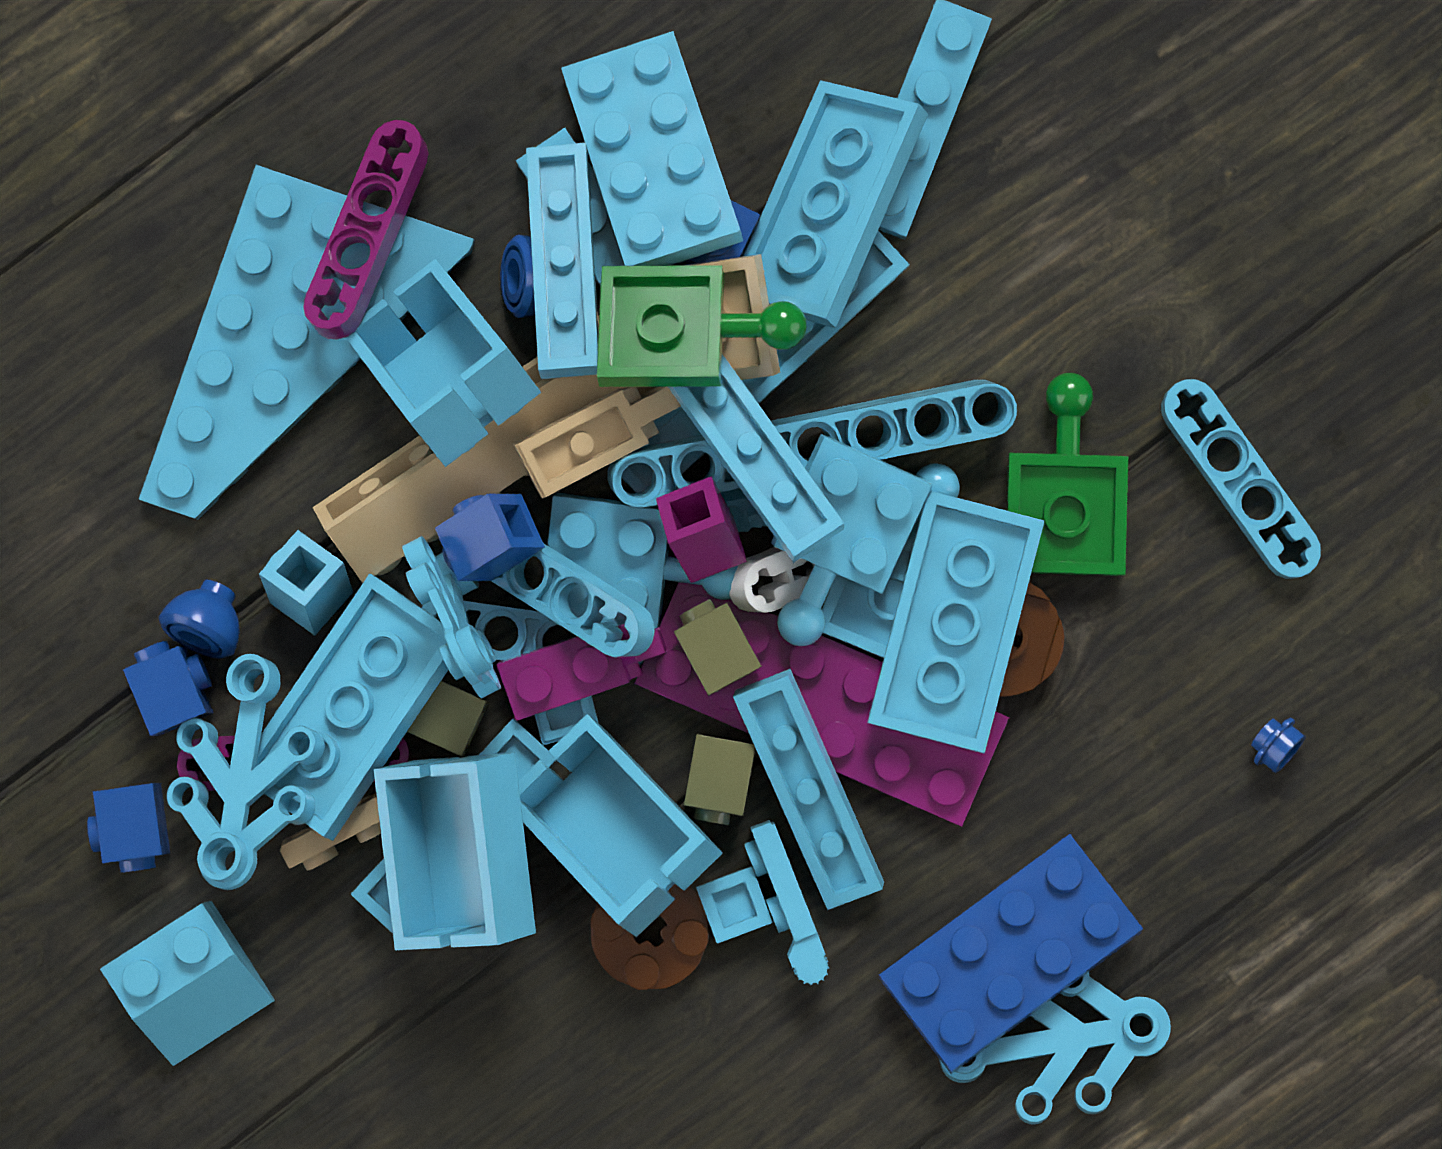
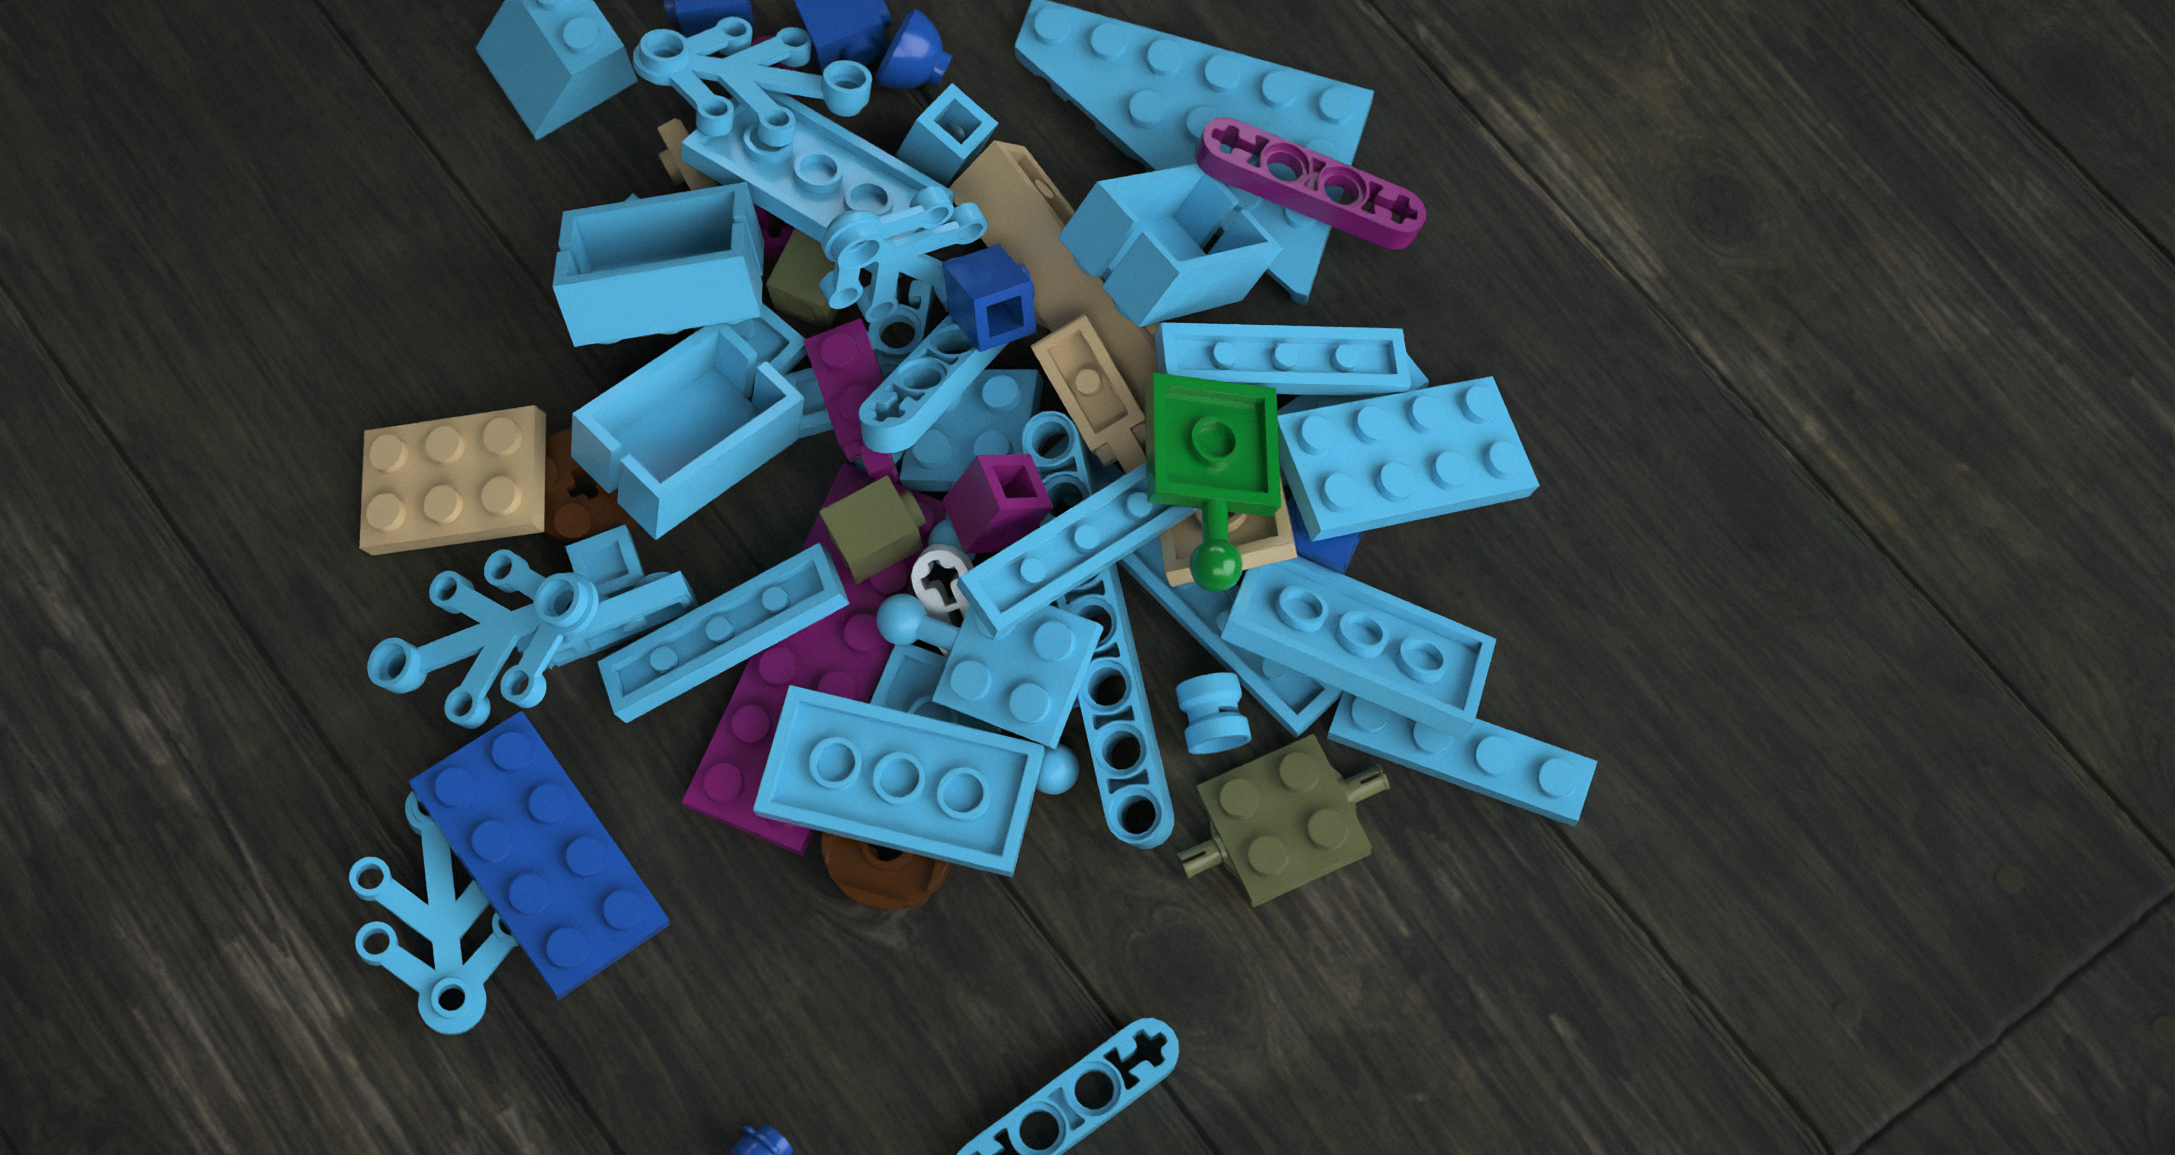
camera: 95 degrees right, 15 degrees down
olive brick [684,734,755,825] -> none
green plate [1006,373,1128,576] -> none
none -> tan plate [360,405,546,556]
none -> medium azure plant [367,549,599,729]
none -> medium azure wheel [1175,672,1252,754]
none -> olive plate [1176,734,1390,908]

